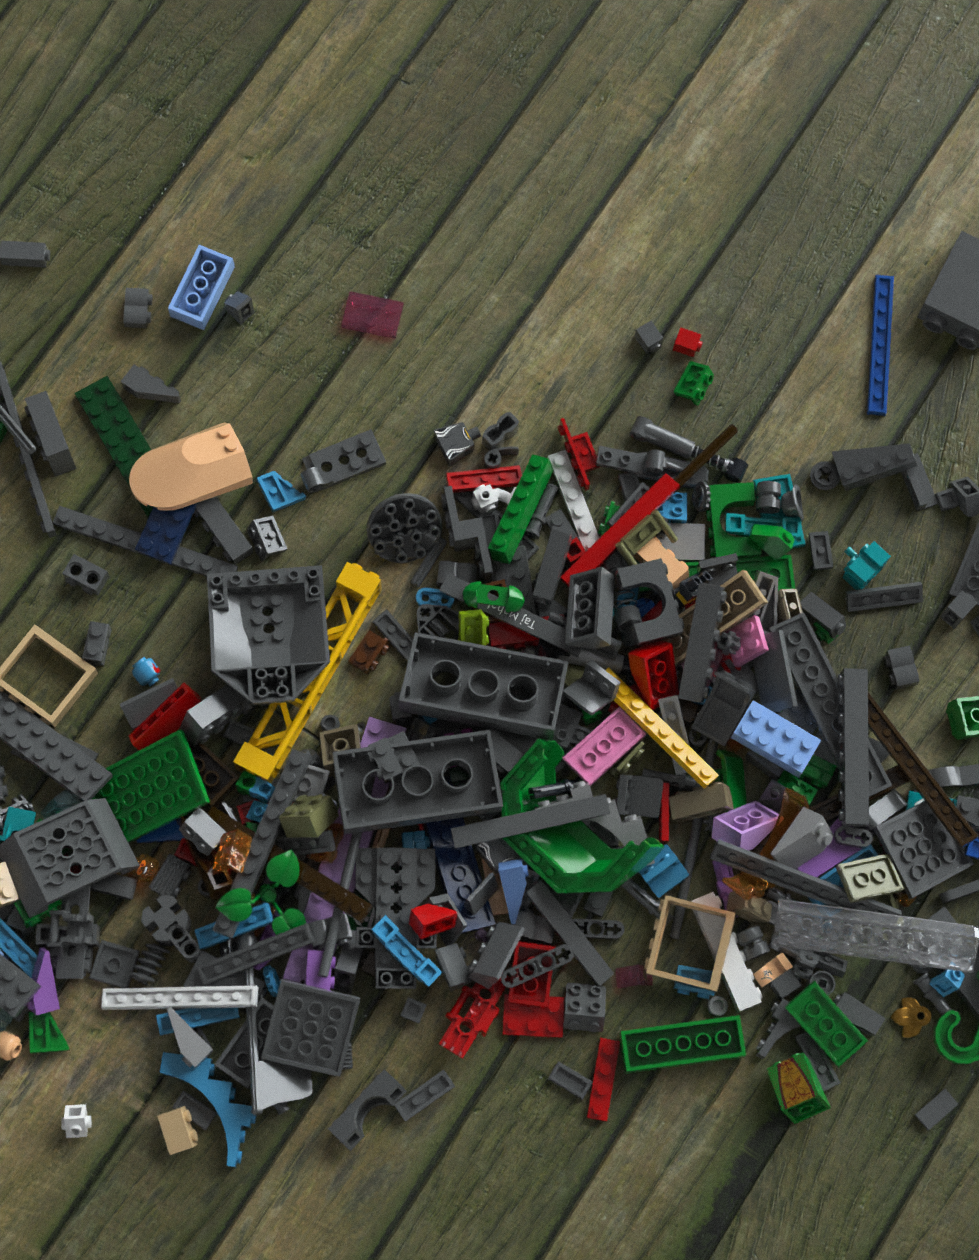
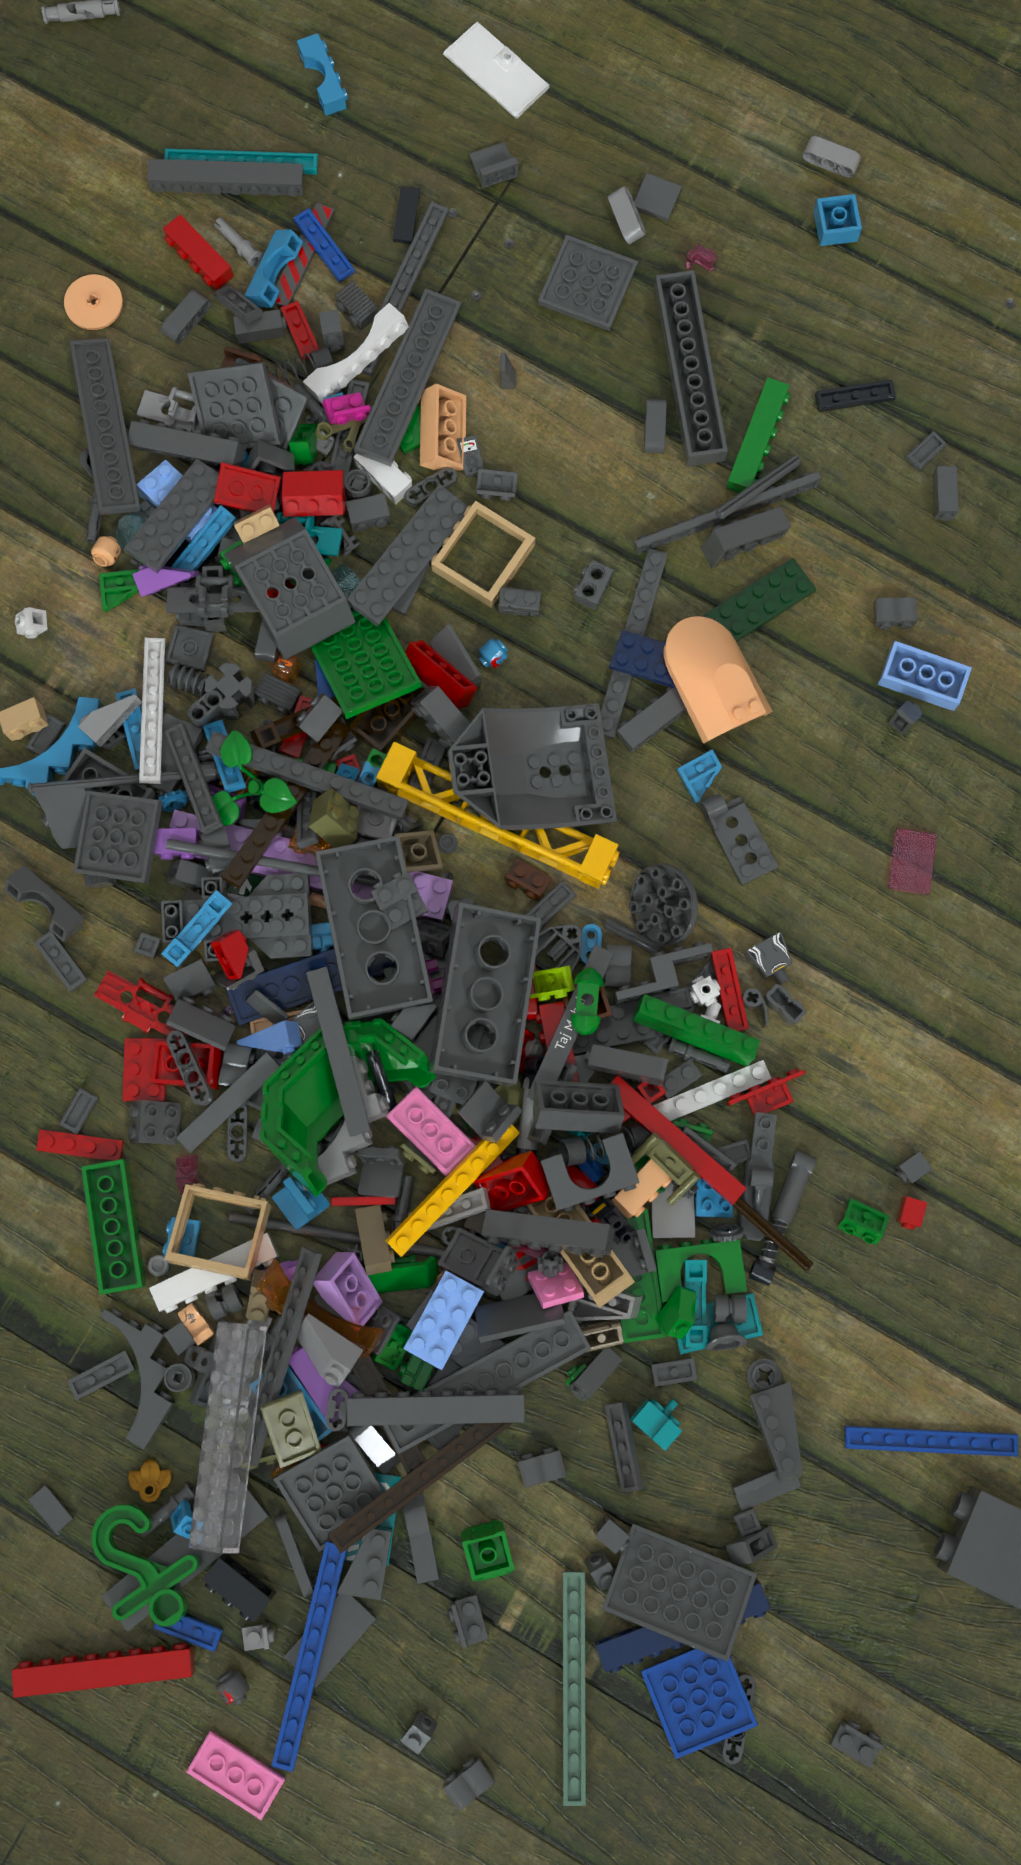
camera: 90 degrees right, 5 degrees up
dark grey slope [121,364,181,403] -> none
clear orange bracket [212,829,252,873] -> none
dark grey bracket [247,516,287,561] -> none
slope [767,1053,831,1124] -> none
green tile [785,981,868,1068] -> none

